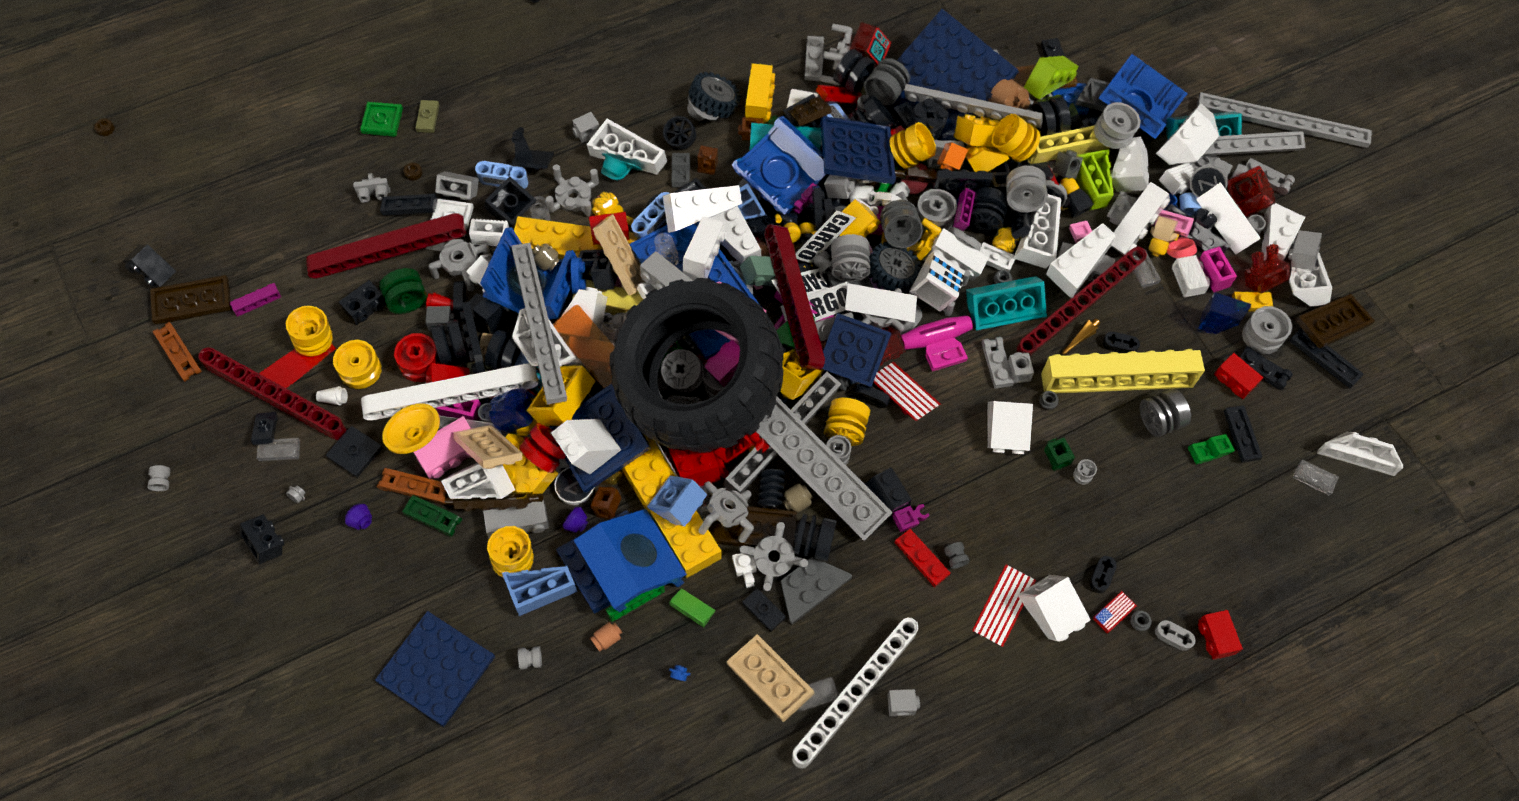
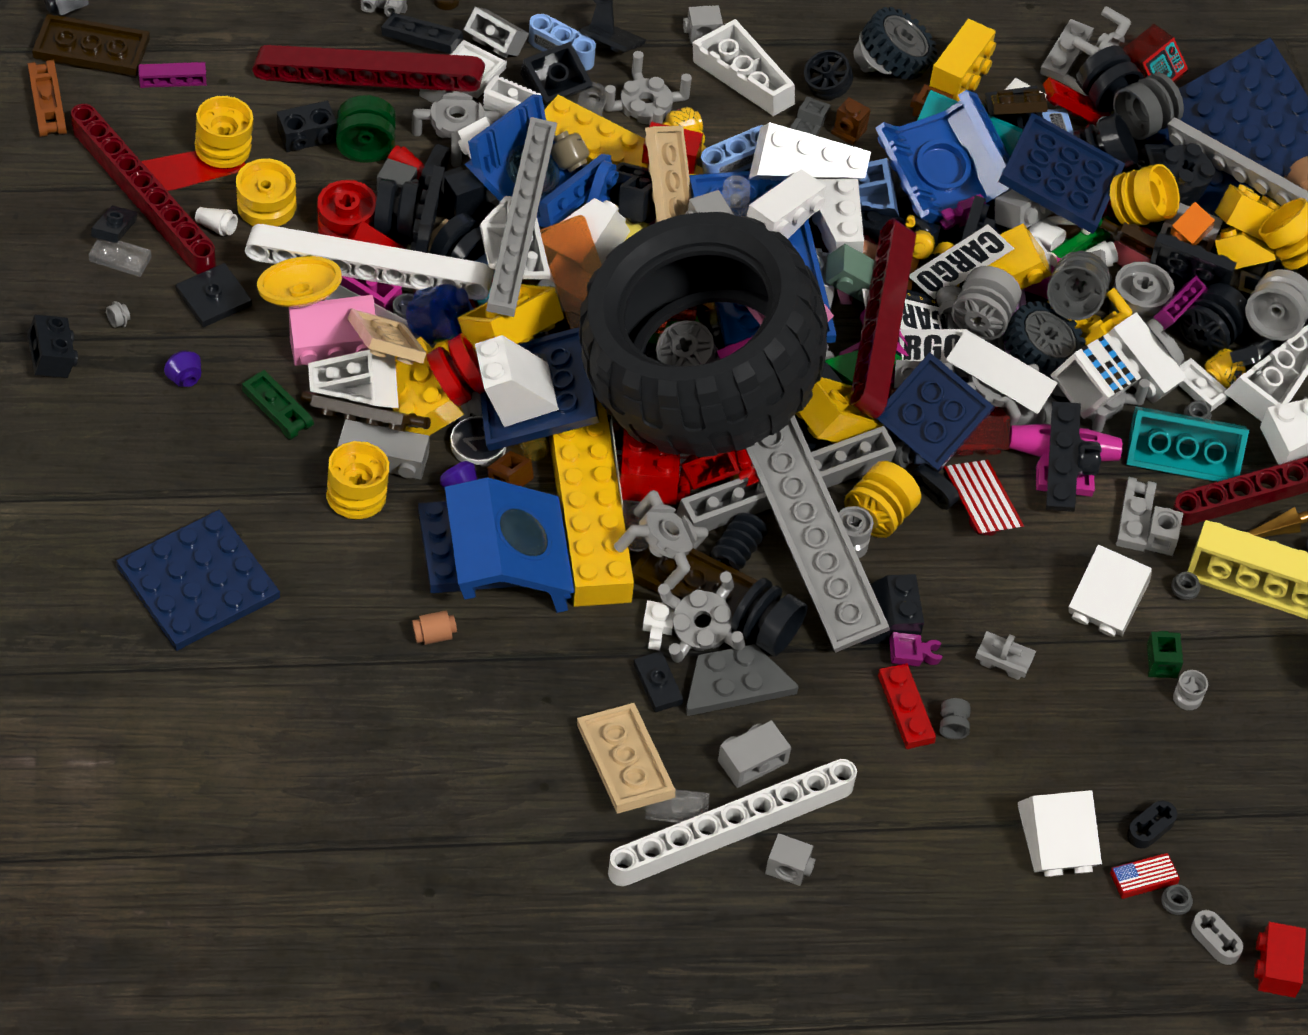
camera: 20 degrees right, 10 degrees down
dark orange plate [377,468,447,505] -> none
medium blue wedge [502,566,577,616] -> none
light grey wheel [518,646,542,670] -> none
teal piece [601,153,642,180] -> none
green plate [606,585,665,622] -> none
medium blue slope [647,475,707,527] -> none
blue plate [669,665,691,681] -> none
bright green slope [670,589,715,627] -> none
dark tan head [783,484,813,513] -> none
white plate [867,191,902,206] -> none
sticker [972,565,1036,647] -> none
none -> light grey brick [718,720,791,788]
none -> light grey hips [975,631,1036,680]
none -> black plate [1046,401,1102,512]

